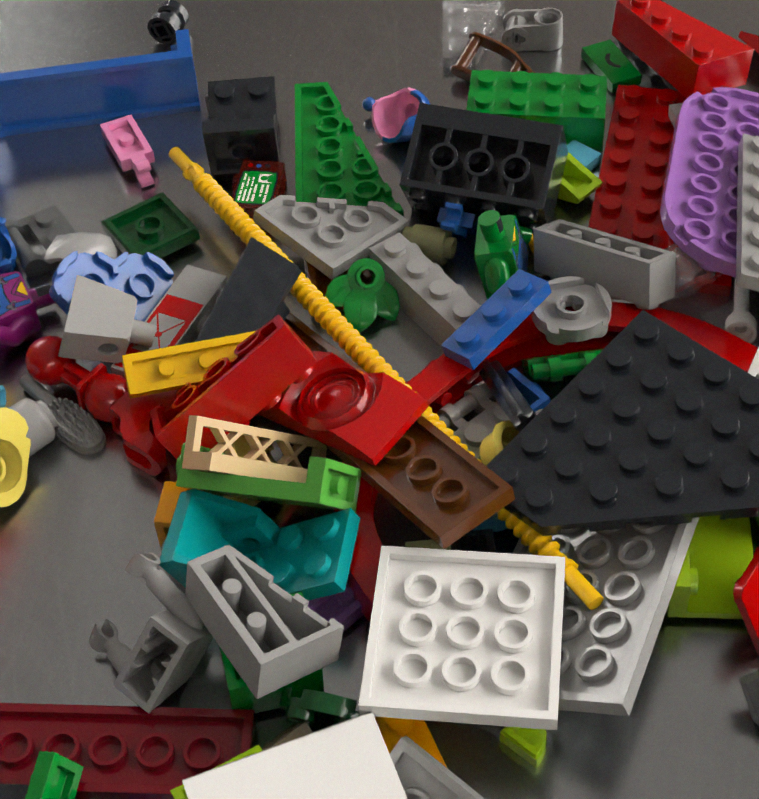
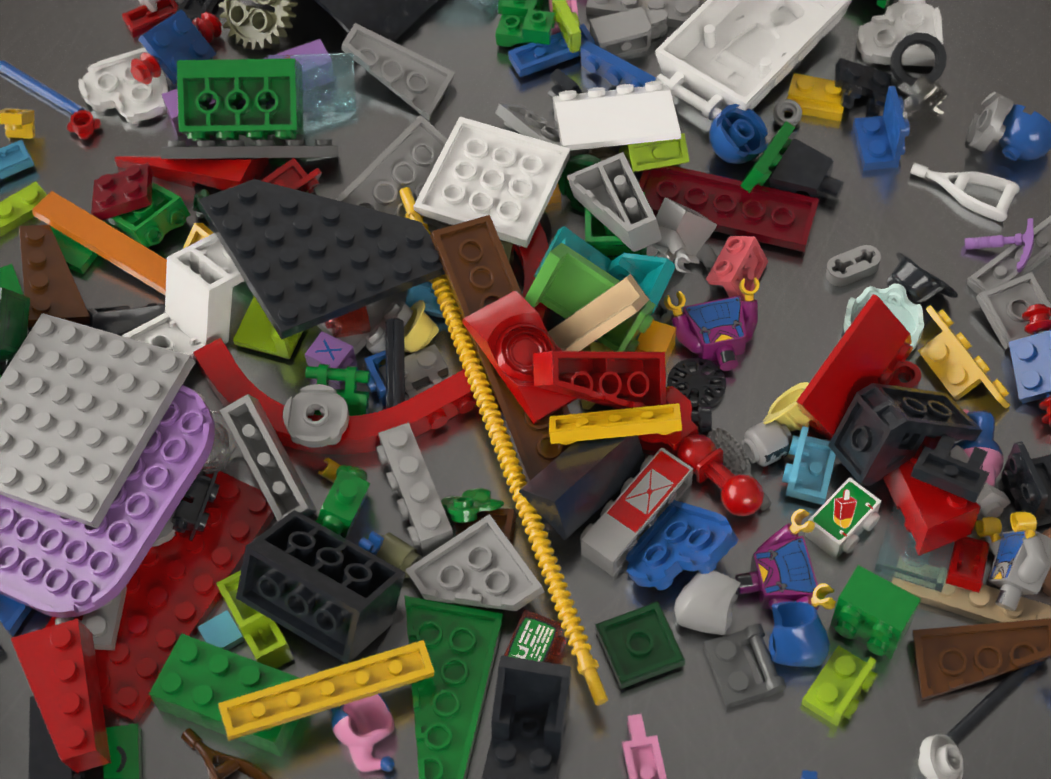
camera: 165 degrees left, 10 degrees up
light grey torso [58,275,157,363] -> none
blue plate [441,269,552,370] -> none
none -> black hinge [171,470,220,541]
none -> yellow plate [218,640,435,741]
none -> torso [664,278,760,371]
none -> black wheel [667,358,726,410]
none -> black plate [692,403,712,435]
none -> coral bracket [706,236,769,300]

